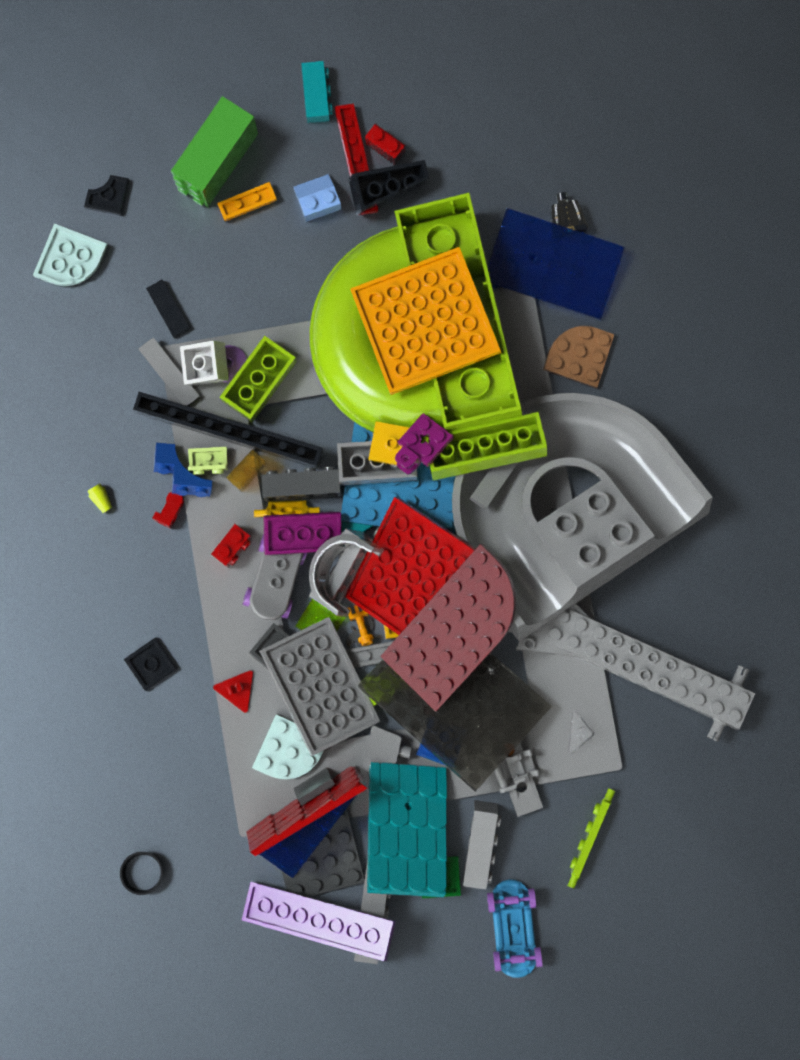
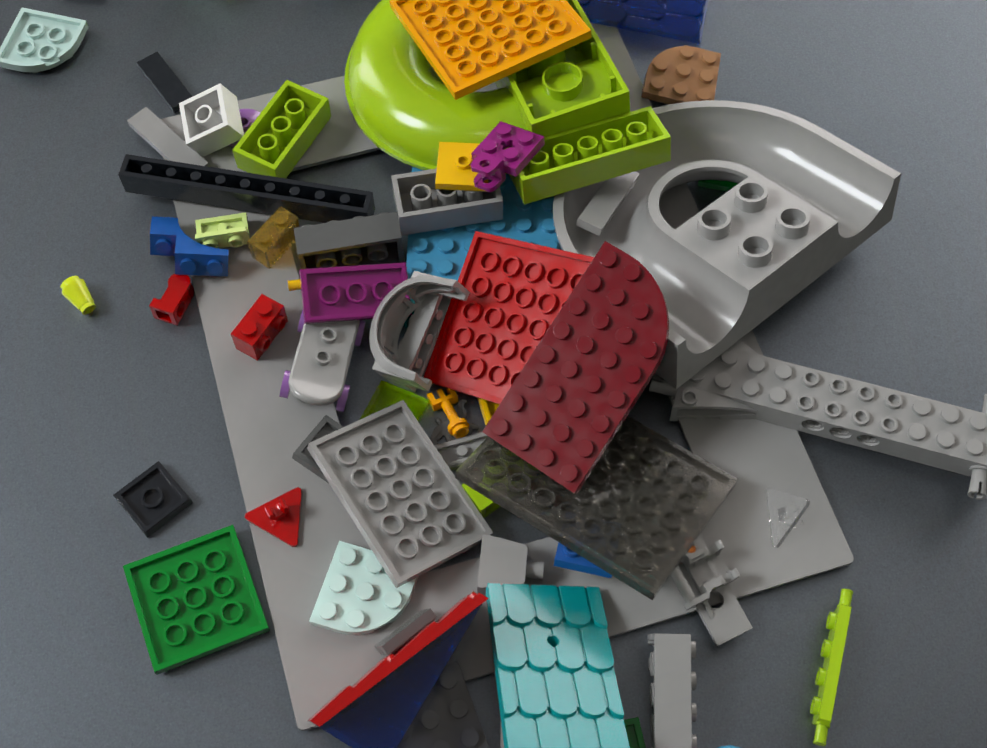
camera: 10 degrees left, 20 degrees down
none -> green plate [123,525,270,675]

